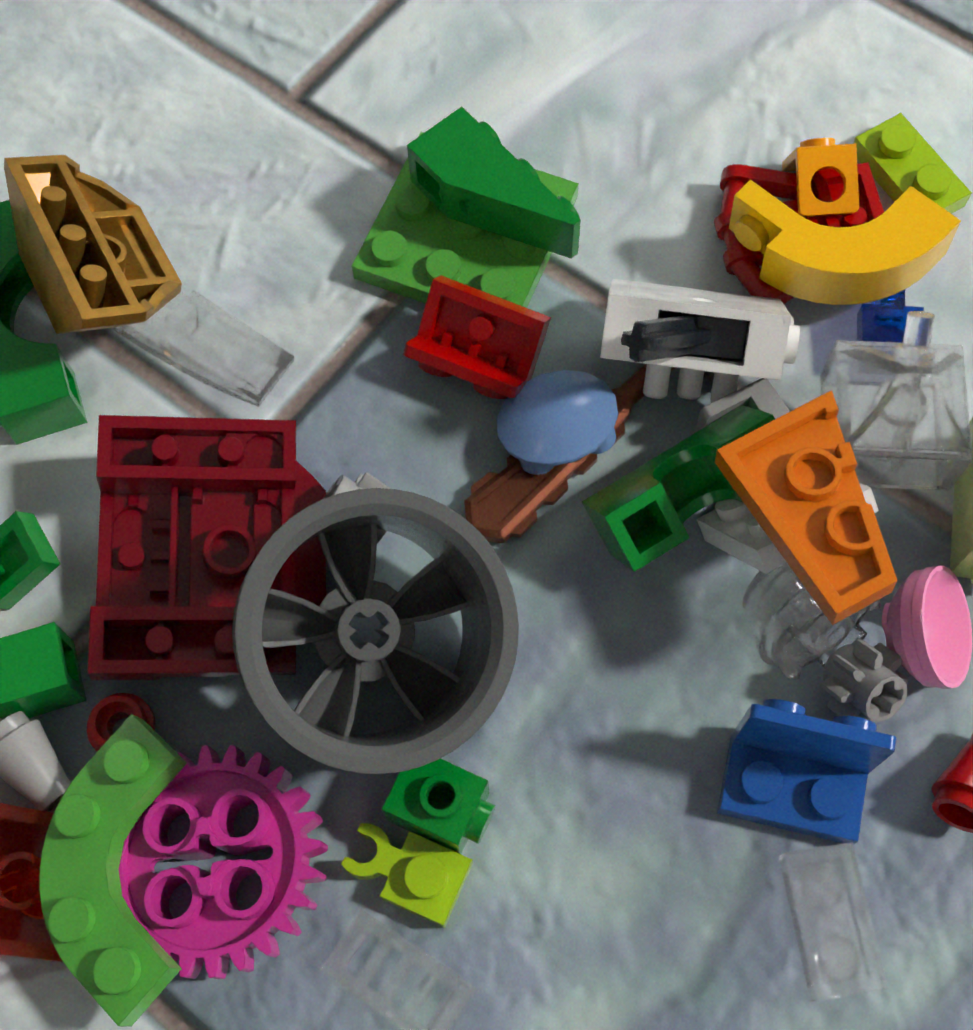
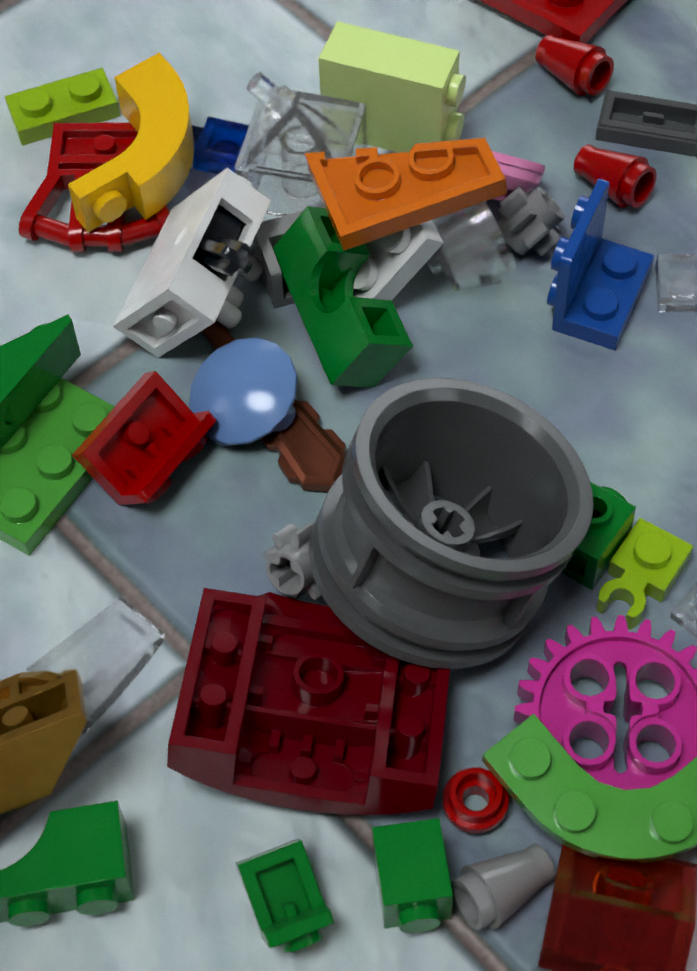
camera: 80 degrees left, 10 degrees down
light orange bracket [782,138,859,217] -> none

